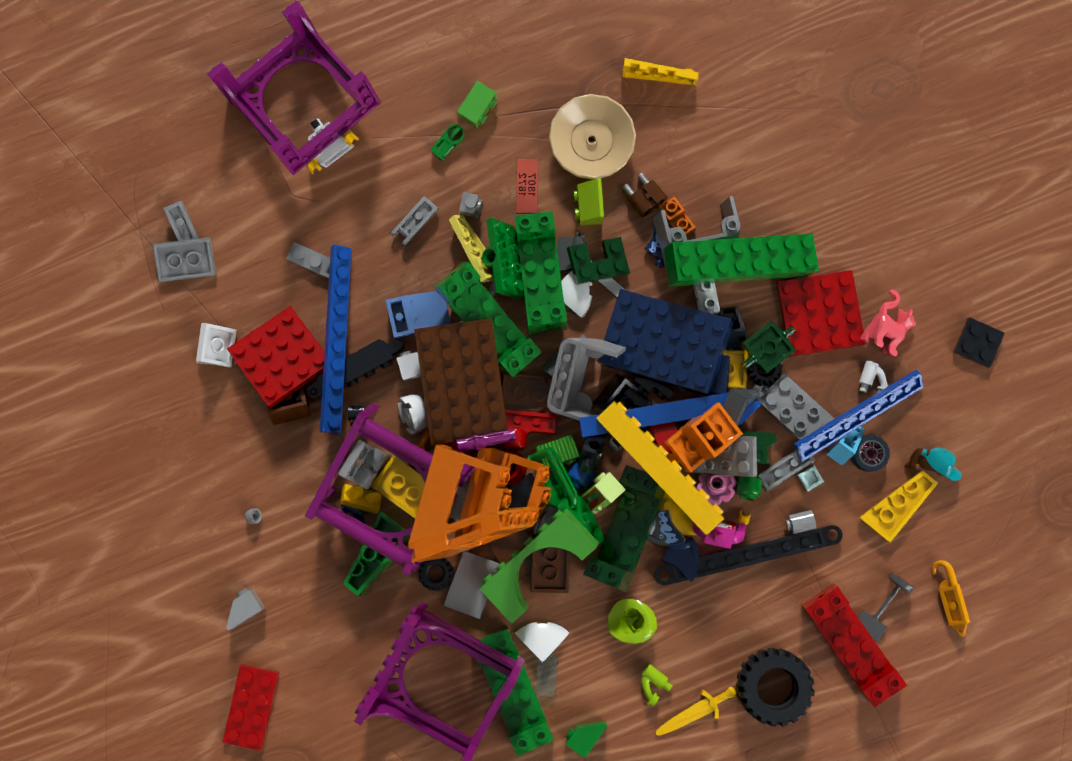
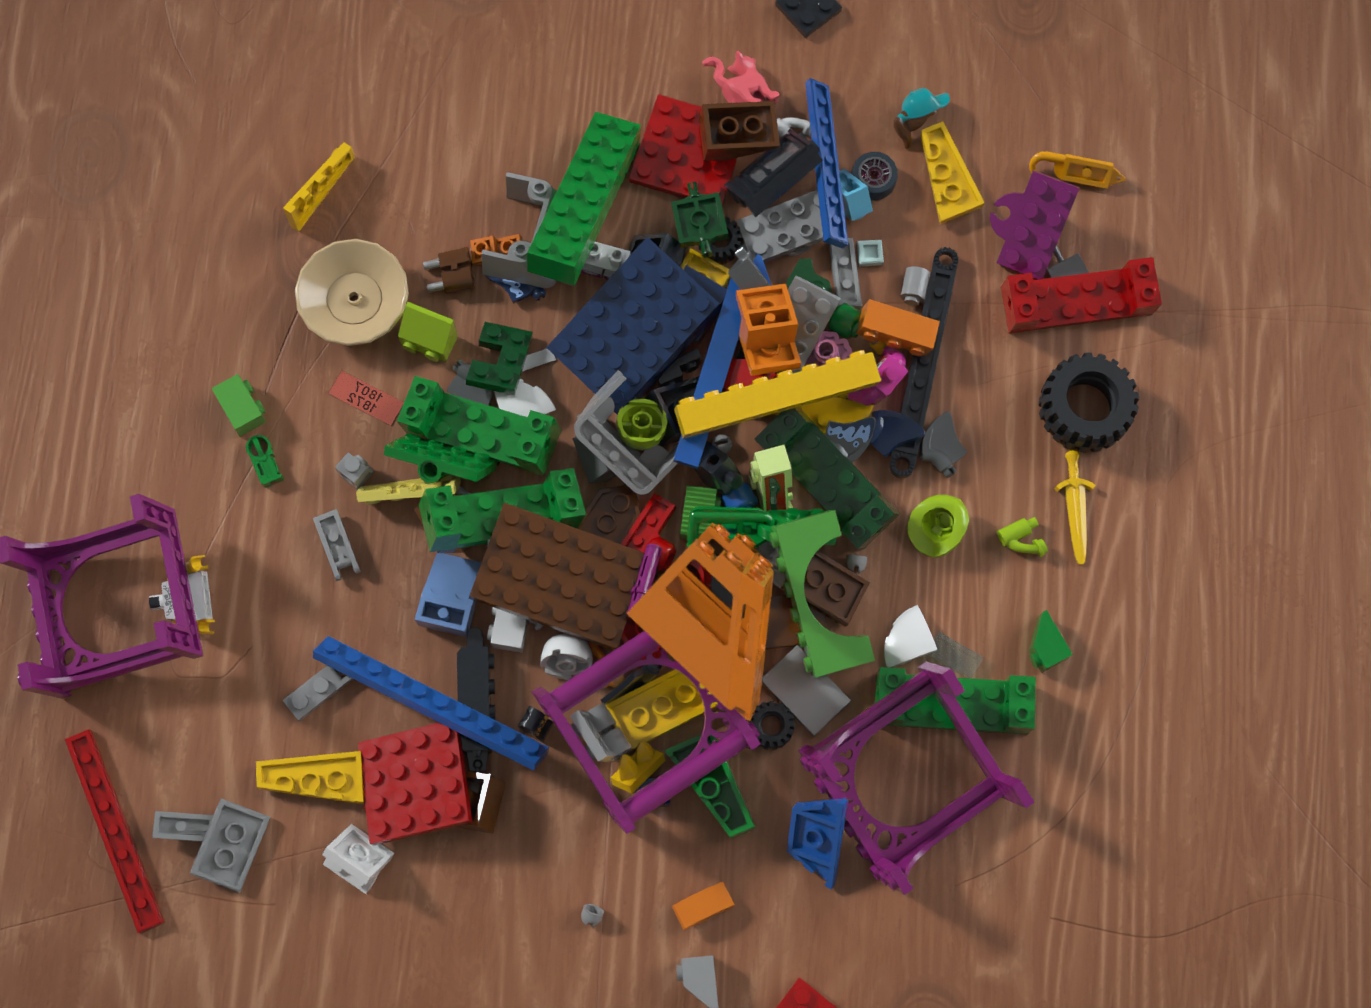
camera: 65 degrees left, 10 degrees down
none -> red tile [64,729,165,934]
none -> yellow wing [256,751,365,804]
none -> lime cylinder [616,399,667,450]
none -> orange slope [672,881,735,930]
none -> reddish brown slope [699,101,780,161]
none -> black door [724,129,823,217]
none -> blue wing [787,798,848,889]
none -> light grey hinge [846,555,867,573]
none -> orange brick [856,299,940,356]
none -> dark grey arm [919,412,967,478]
none -> magenta plate [990,170,1079,279]

